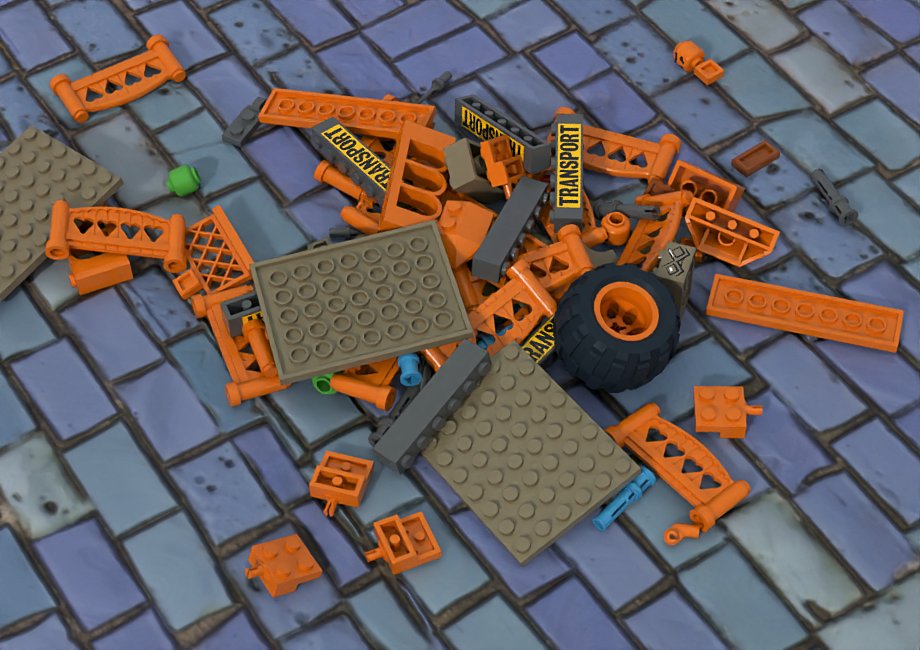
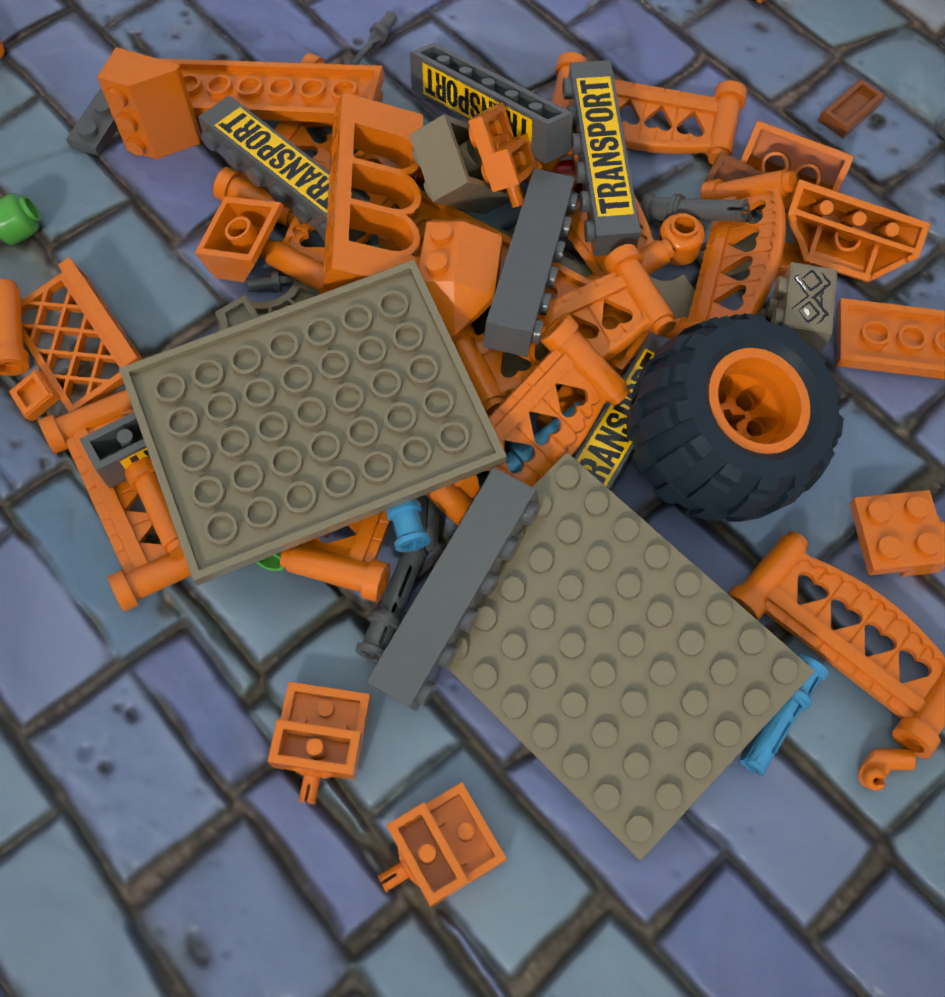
camera: 10 degrees left, 15 degrees up
orange plate [245,533,322,598] -> none
none -> orange slope [97,47,202,159]
none -> orange slope [195,196,284,283]

